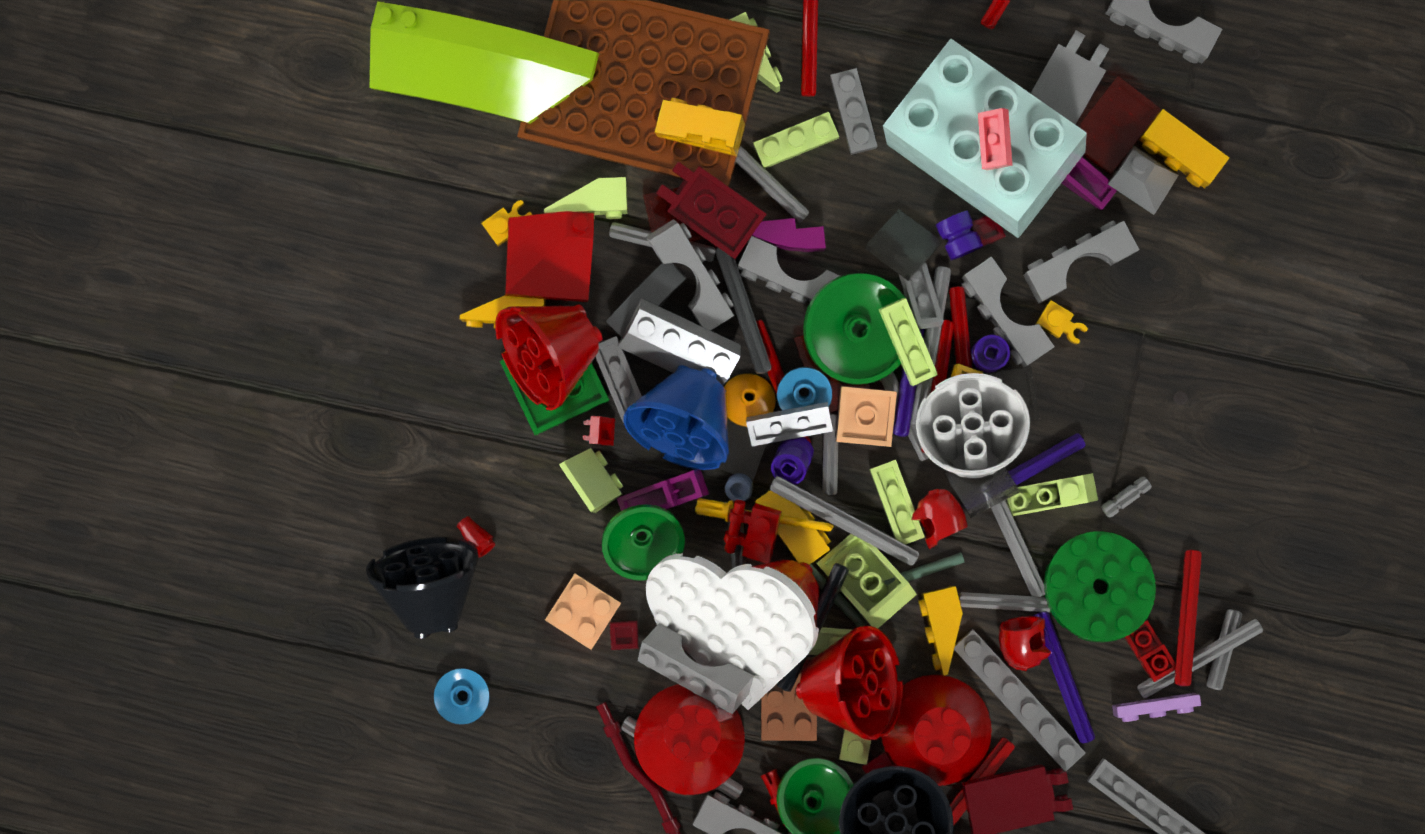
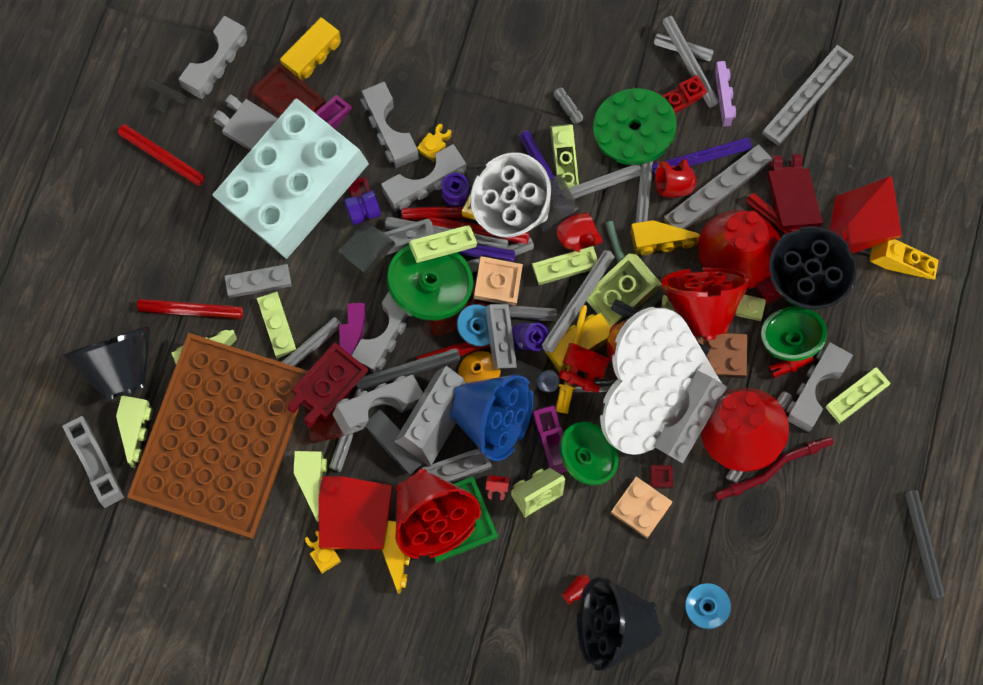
camera: 90 degrees left, 15 degrees down
lime slope [370,1,599,124] -> none
yellow wedge [655,98,745,157] -> none
coral plate [978,108,1013,170] -> none
light grey slope [1108,145,1179,215] -> none
red axle [1174,550,1202,686] -> none

